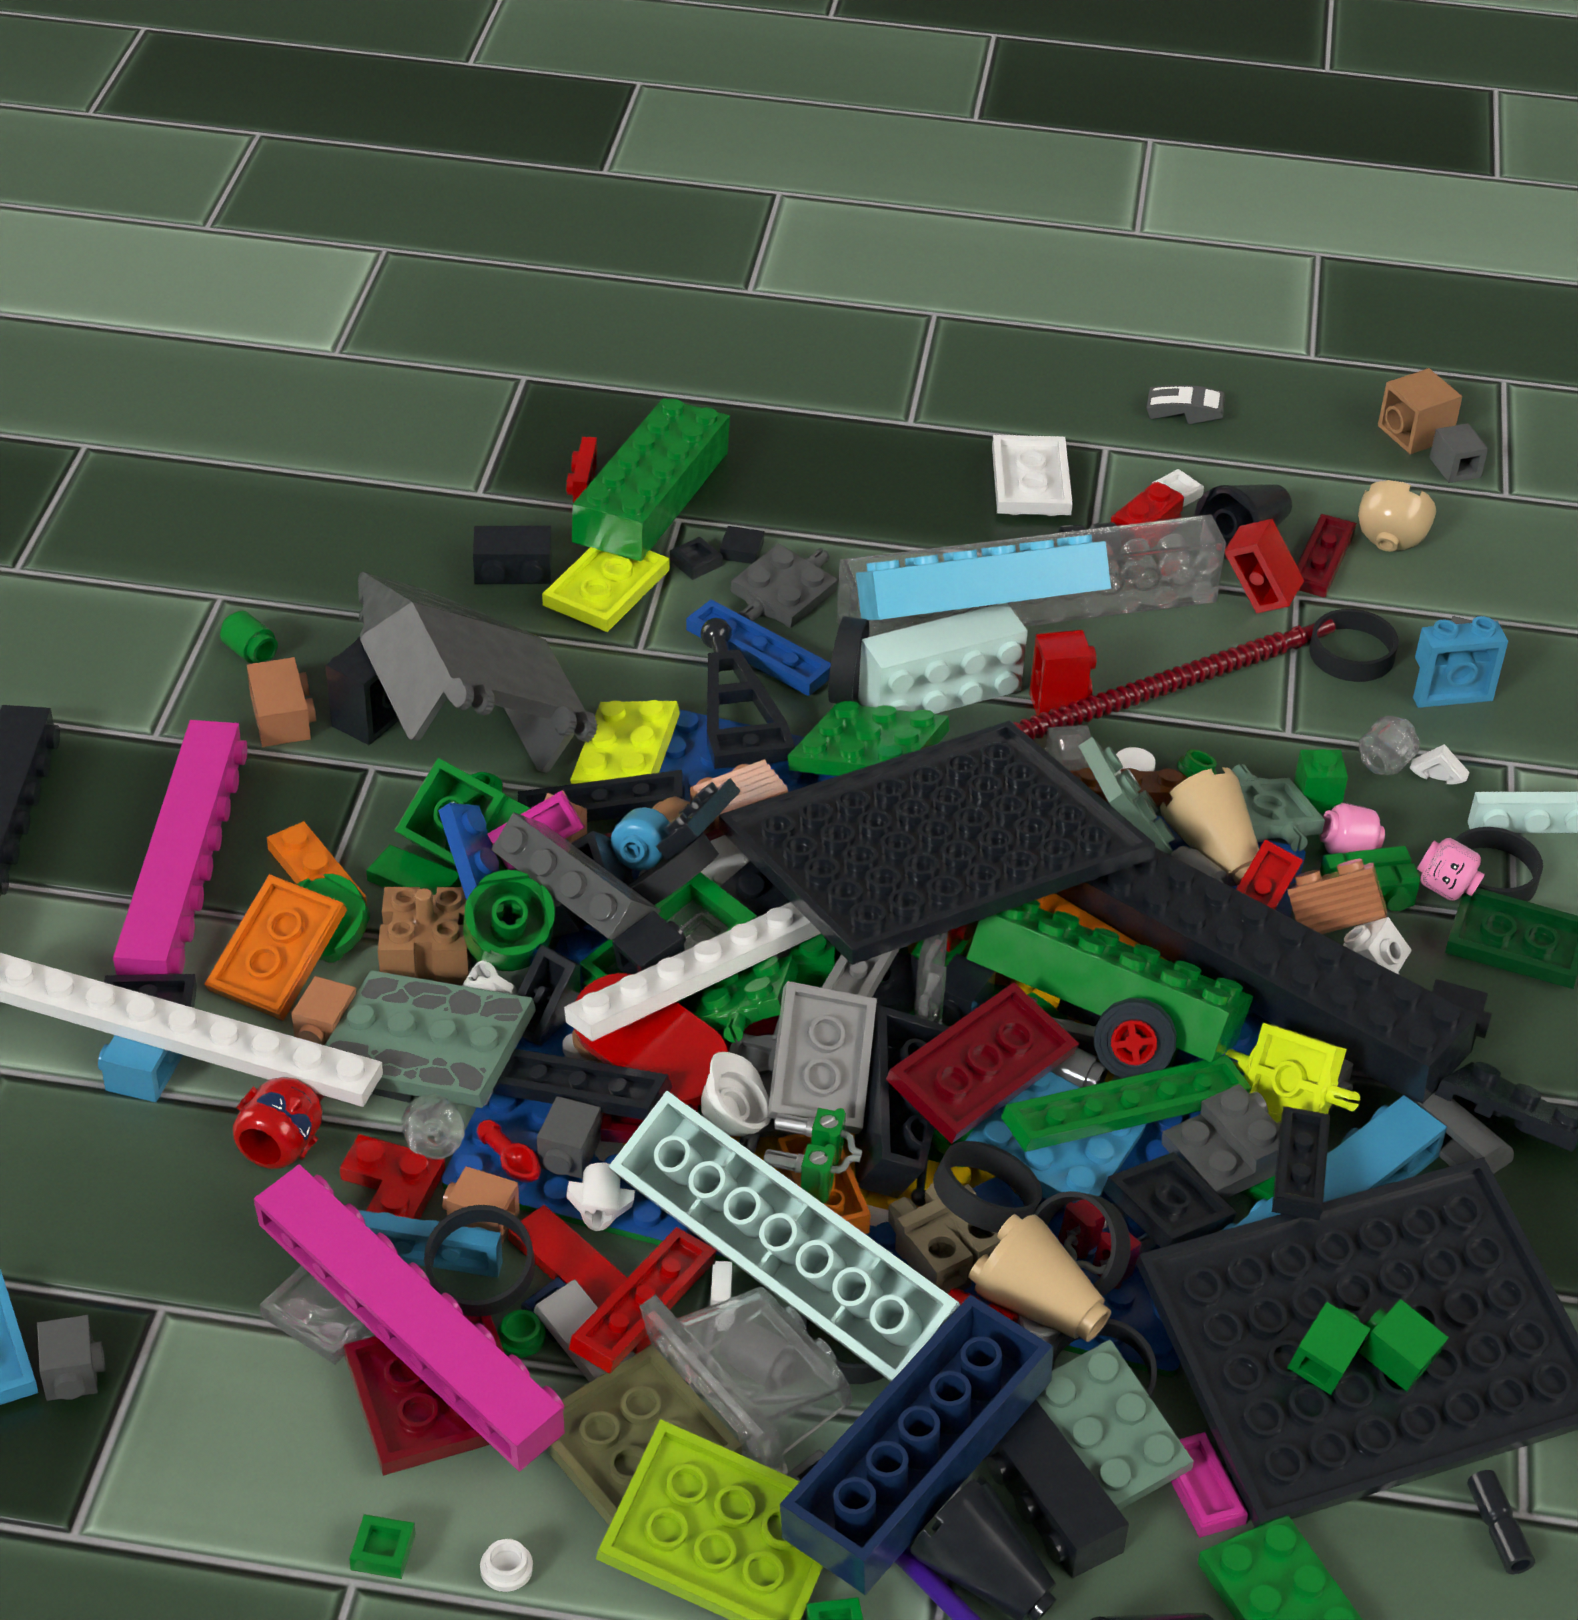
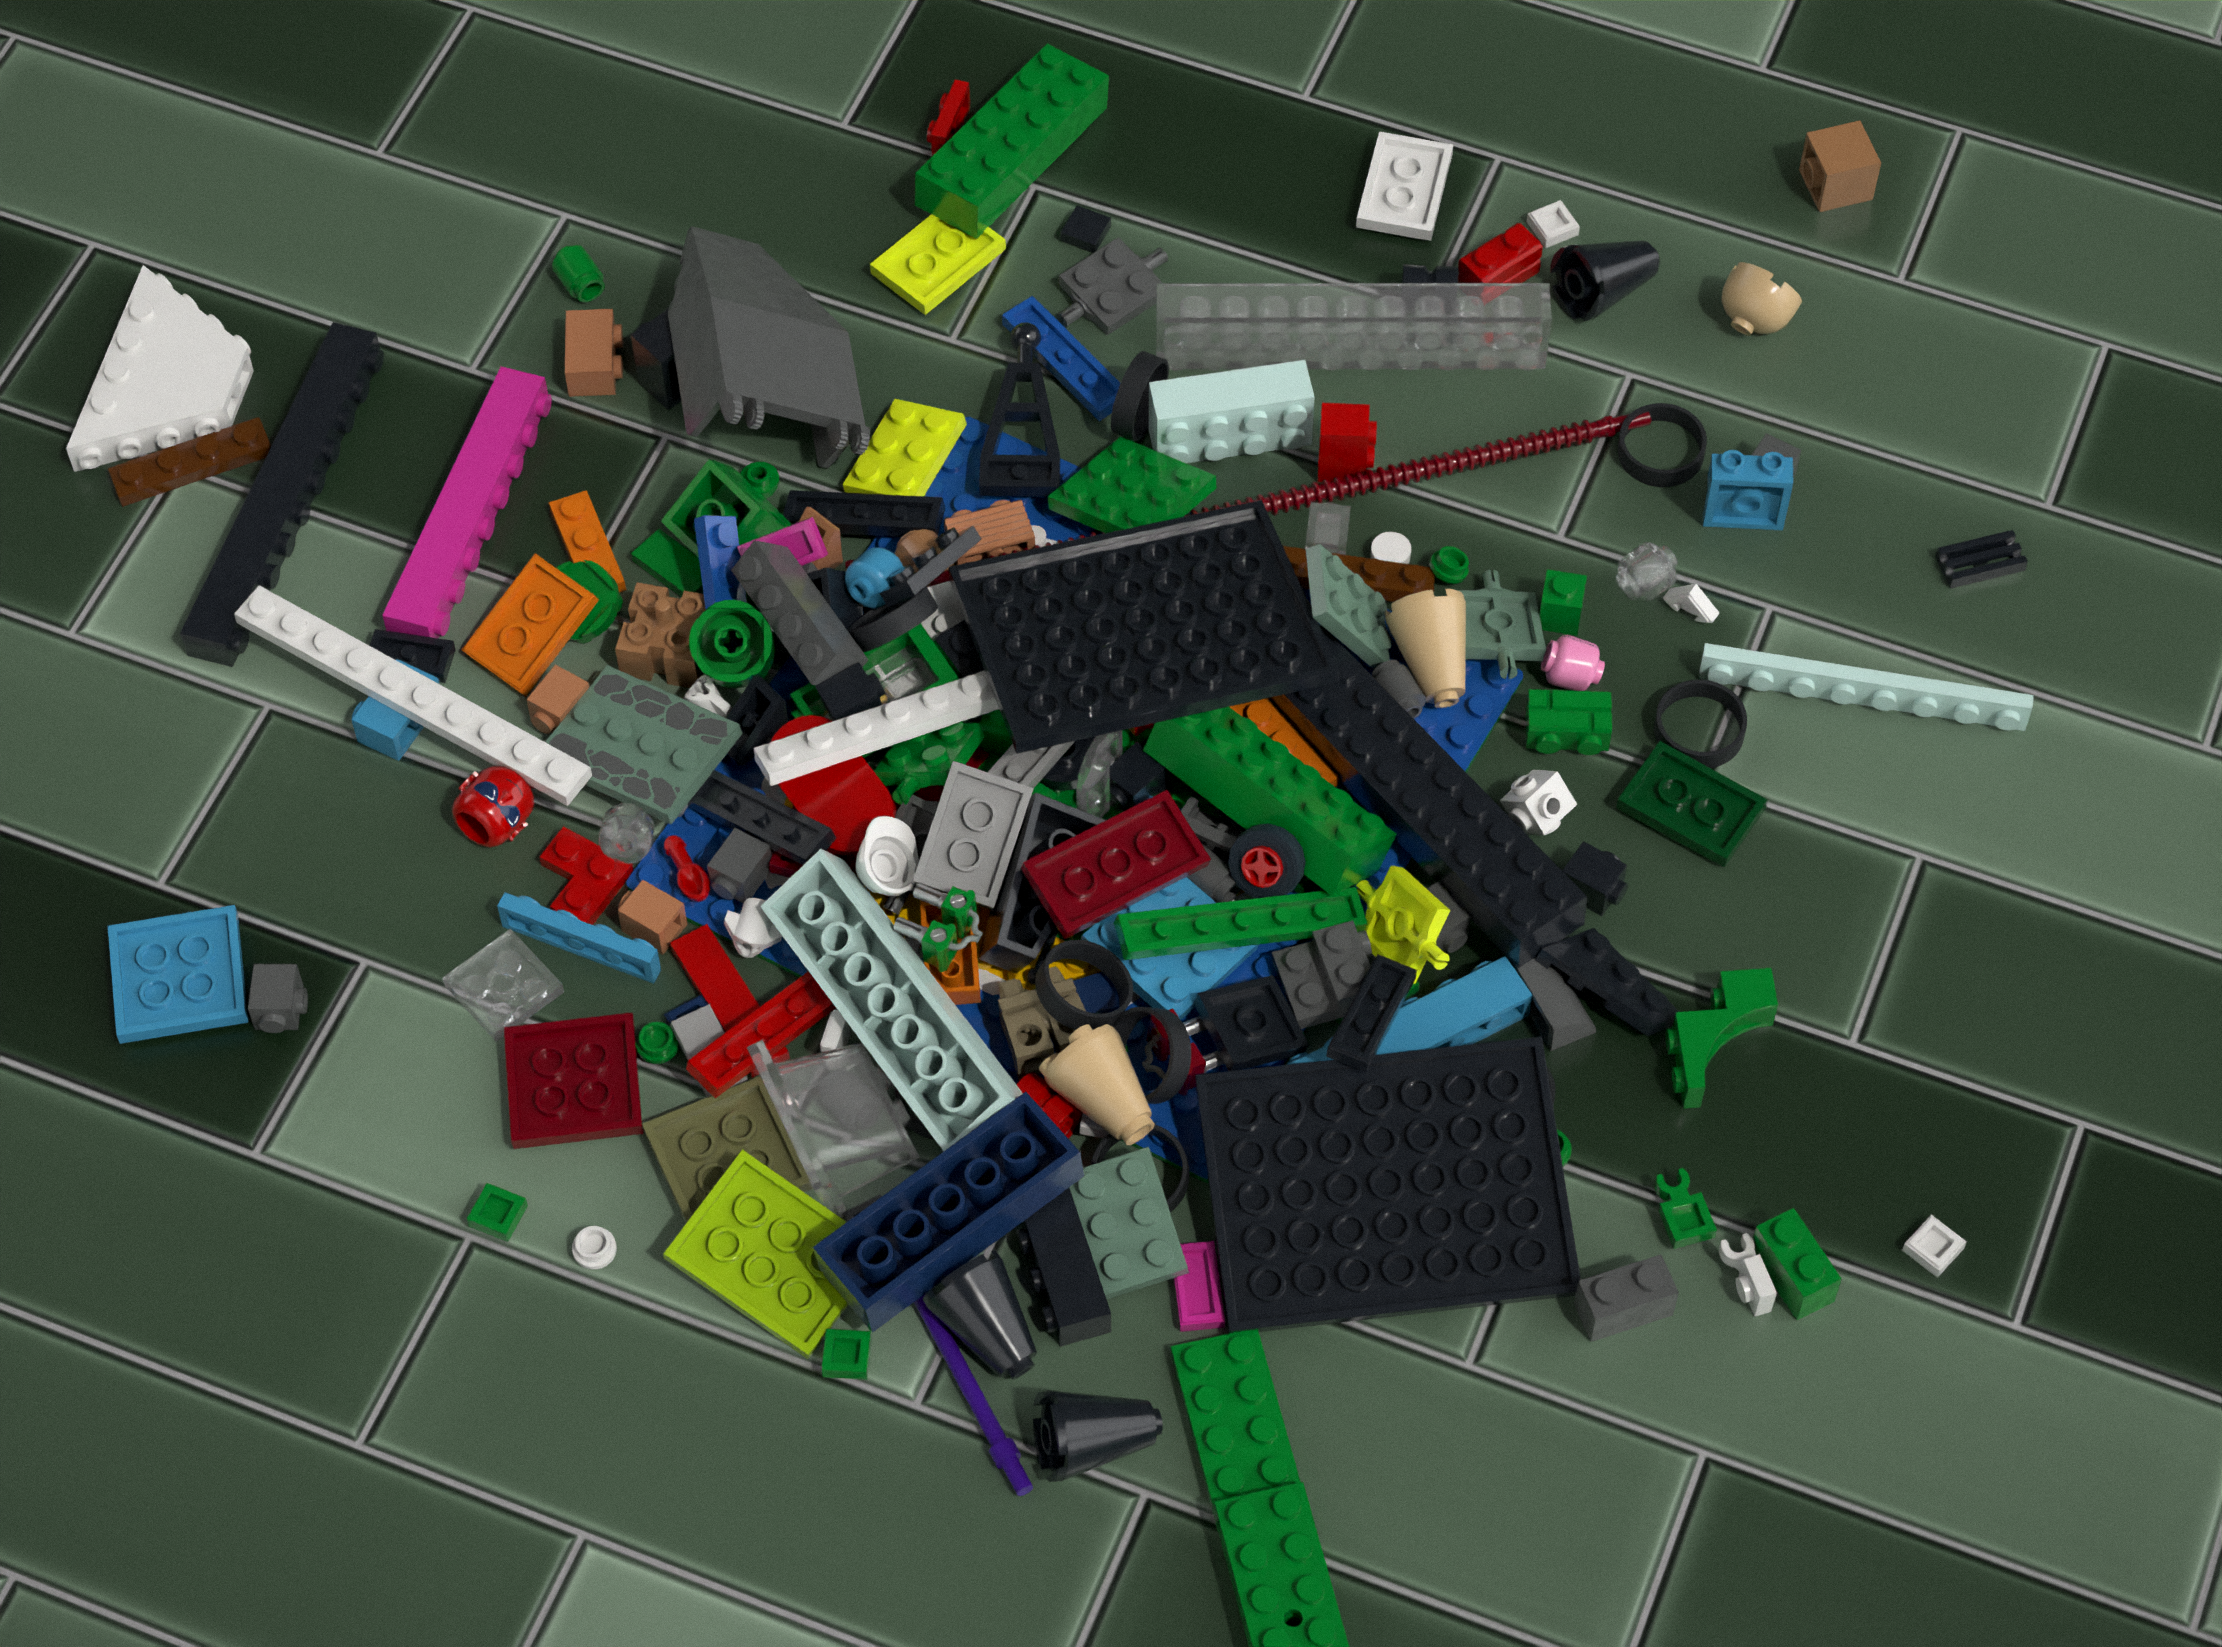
camera: 15 degrees right, 15 degrees up
dark pink brick [254,1164,565,1472] -> none
black tyre [424,1205,535,1317] -> none
black brick [473,526,552,584] -> none
black tile [670,537,723,580] -> none
medium azure brick [856,535,1111,620] -> none
slope [1146,385,1226,424] -> none
red brick [1224,519,1304,614] -> none
red plate [1236,839,1303,910] -> none
green brick [1287,1302,1370,1395] -> none
nougat brick [1288,859,1387,934] -> none
dark red tile [1297,514,1357,598] -> none
green brick [1359,1299,1449,1392] -> none
bright pink head [1417,838,1485,901] -> none
dark grey brick [1430,423,1488,483] -> none
black piece [1467,1470,1535,1575] -> none

